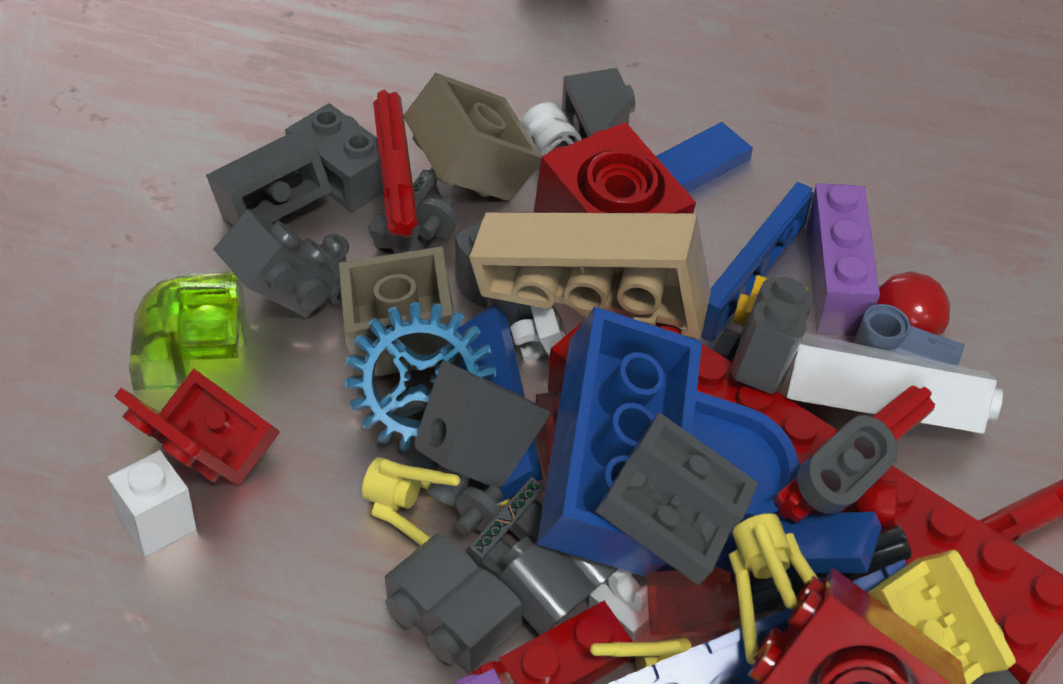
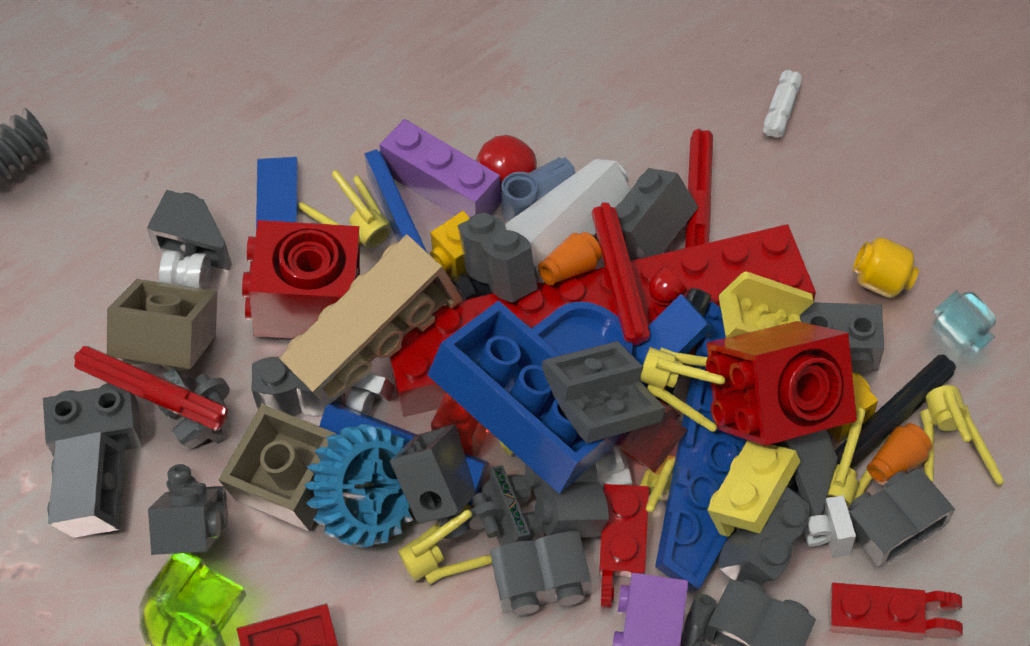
camera: 50 degrees left, 10 degrees up
dark grey plate [797,415,898,514] -> none
none -> light yellow plant [298,170,391,249]
none -> orange cone [538,232,602,285]
none -> dark grey brick [615,168,698,261]

